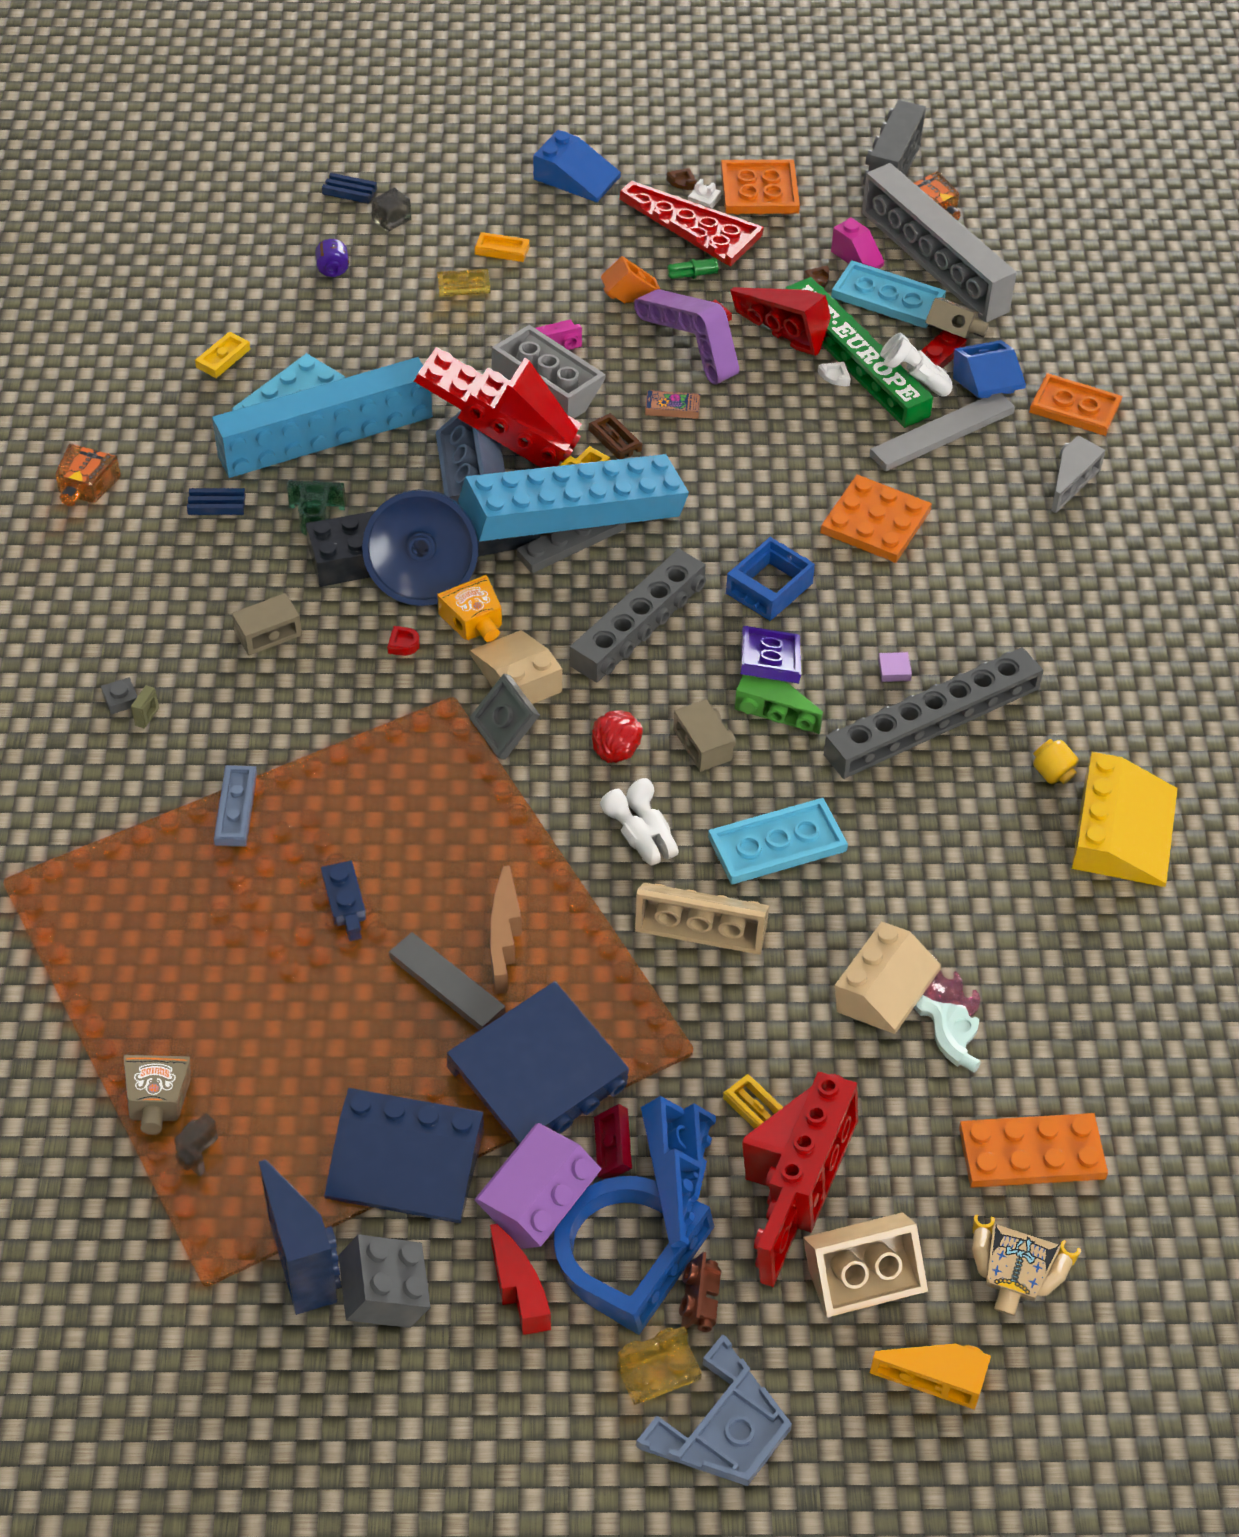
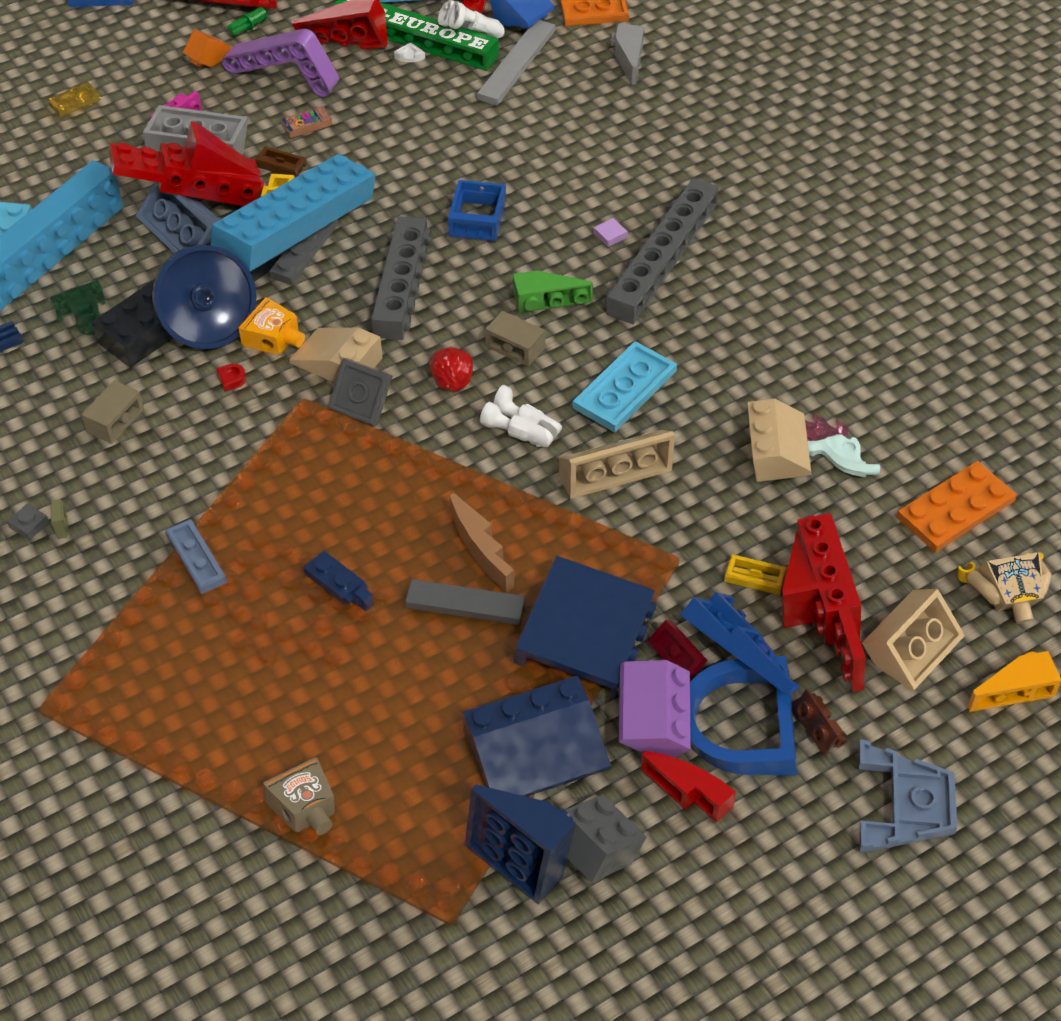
camera: 30 degrees left, 0 degrees up
clear smoke bracket [174,1113,218,1176] -> none
light orange tile [475,232,530,262] -> none
clear yellow bracket [617,1326,702,1405] -> none
dark purple tile [740,626,801,684] -> none
orange plate [820,474,932,563] -> none
yellow head [1033,739,1079,785] -> none
yellow slope [1071,752,1178,887] -> none

